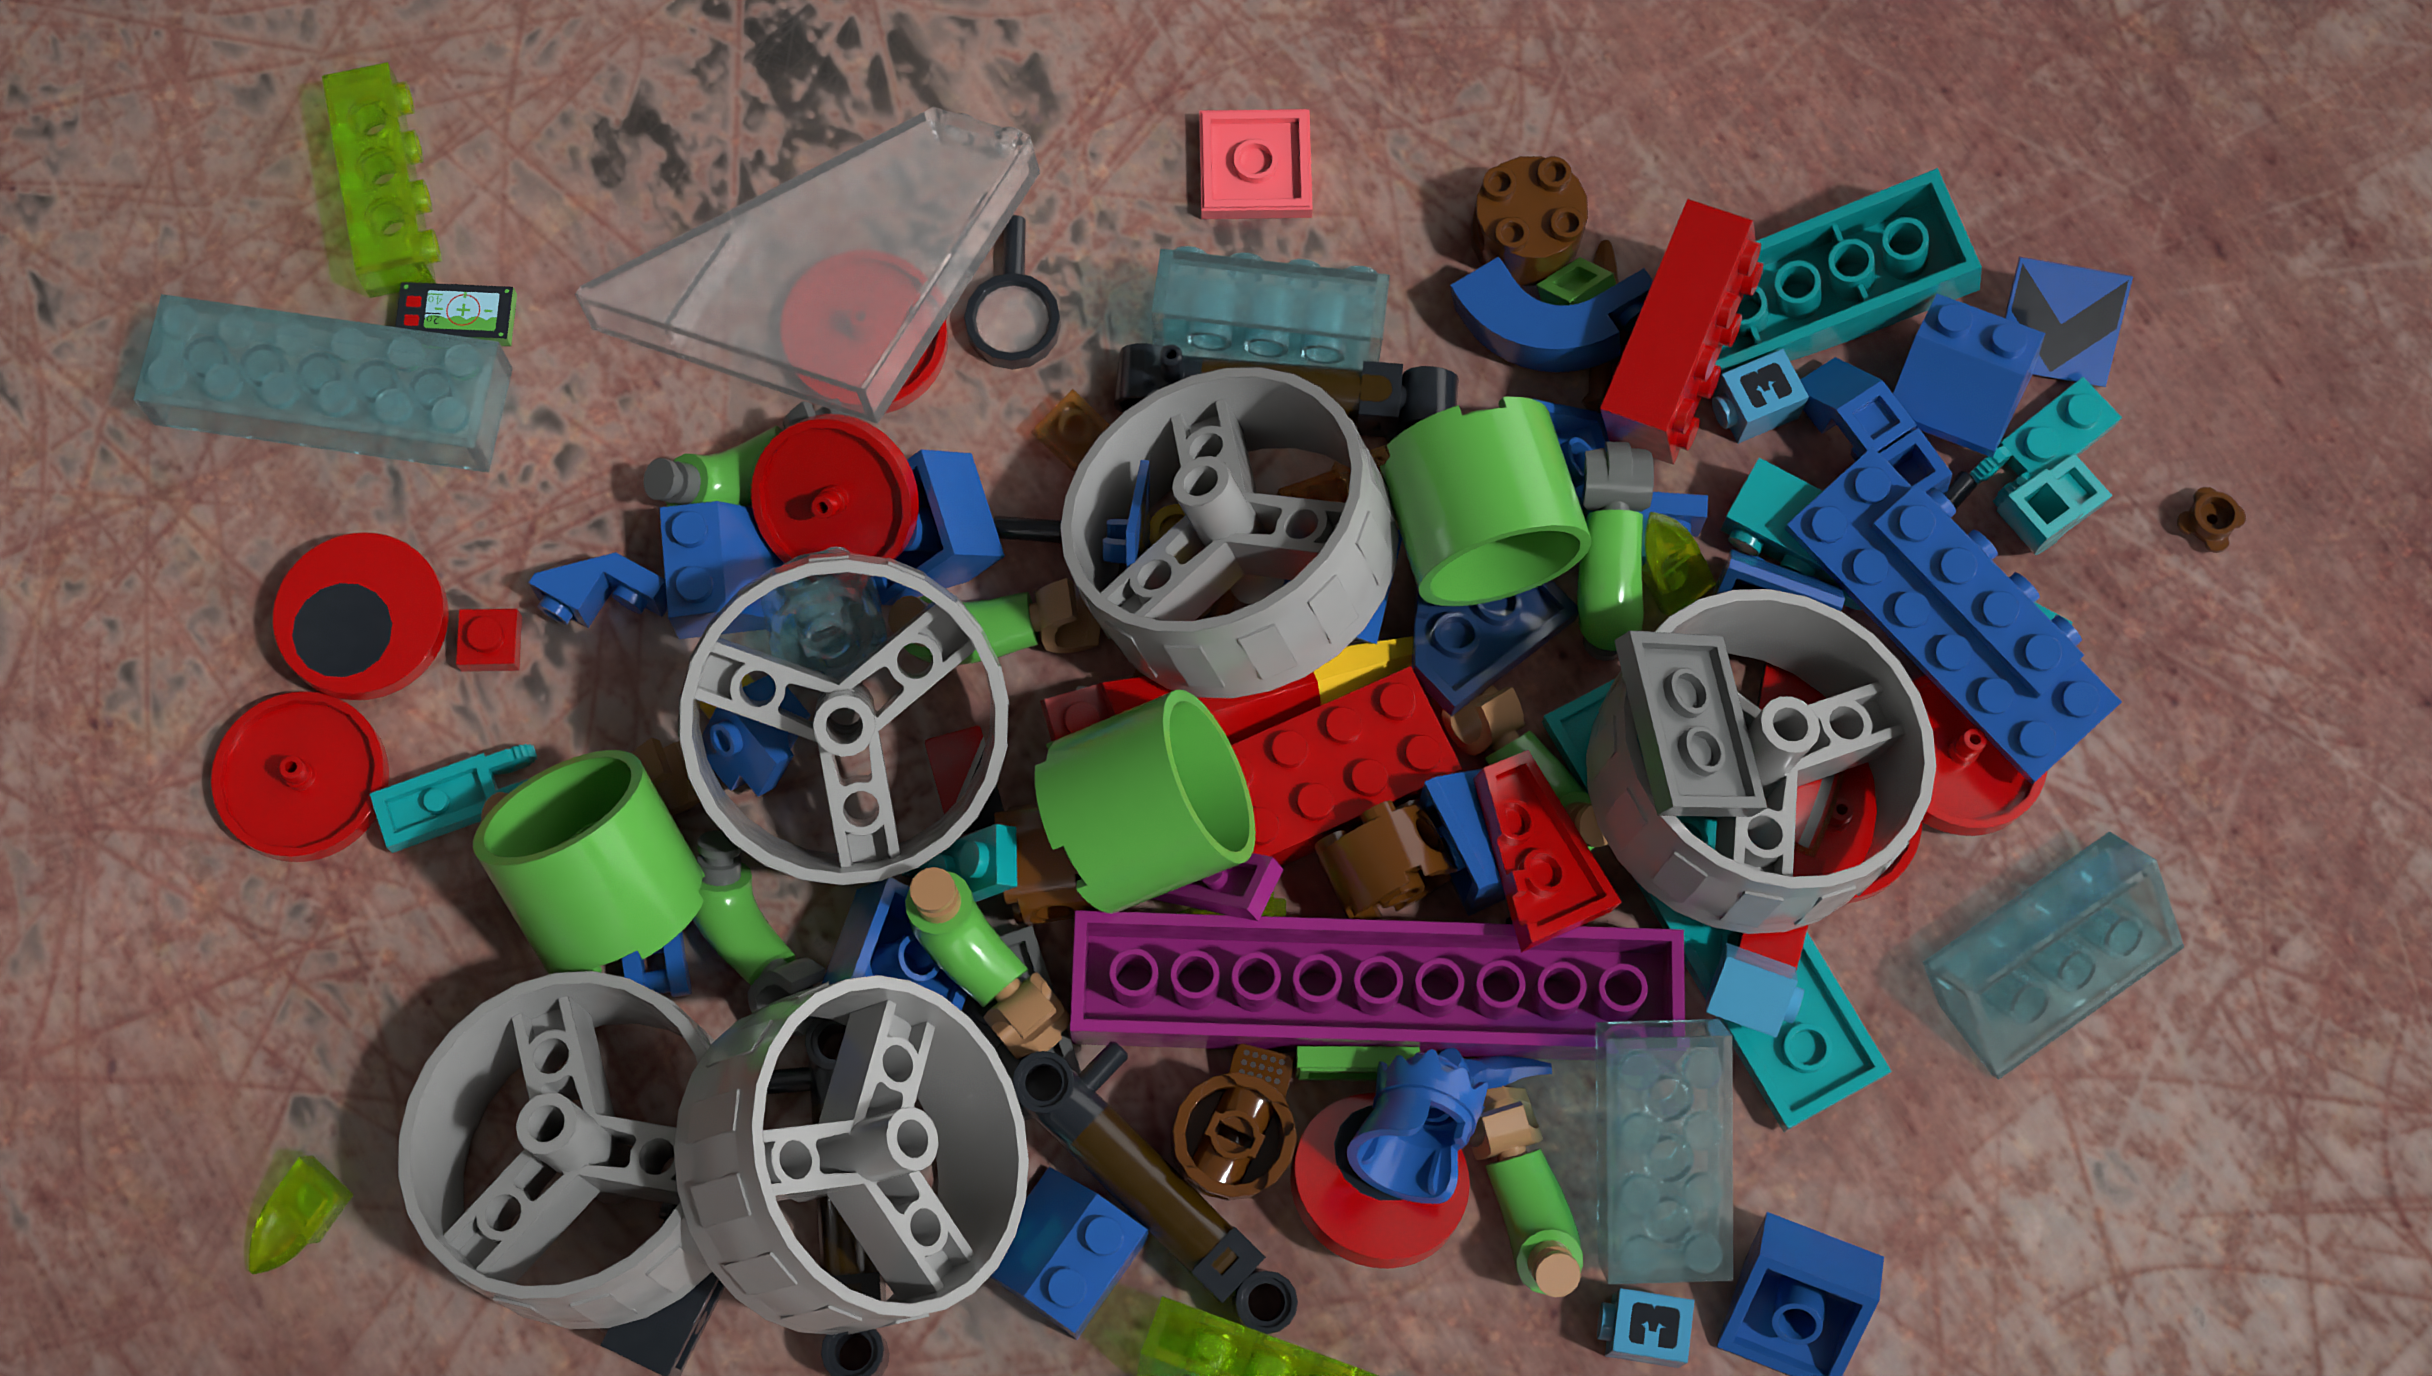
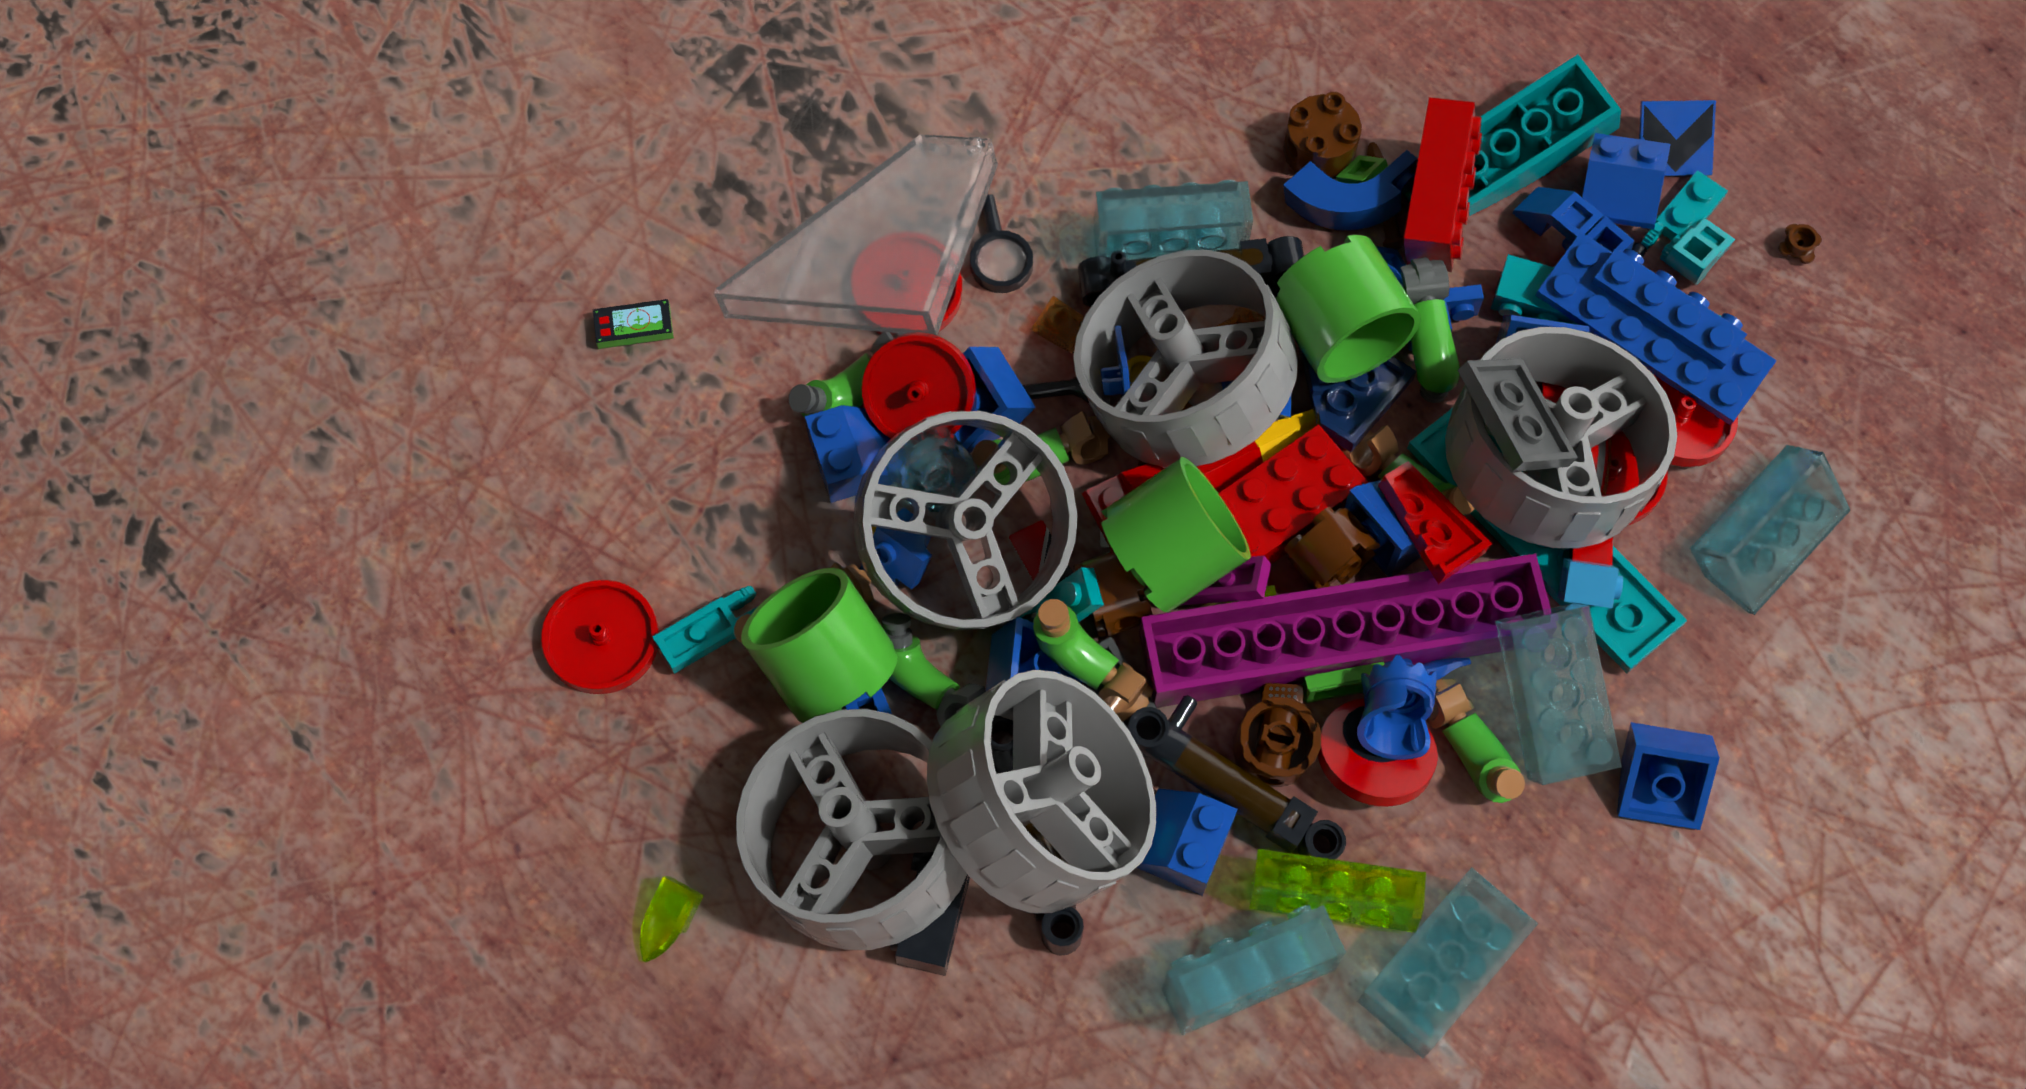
camera: 10 degrees left, 5 degrees down
clear light blue brick [133,294,513,473] -> none
red piece [273,532,449,700] -> none
clear neon green brick [322,62,442,298] -> none
red plate [456,608,522,672] -> none
blue slope [528,552,667,628] -> none
coral tile [1199,109,1313,219] -> none
dark azure brick [1597,1288,1695,1368] -> none
clear neon green plate [1642,512,1716,616] -> none
dark azure brick [1712,349,1809,443] -> none

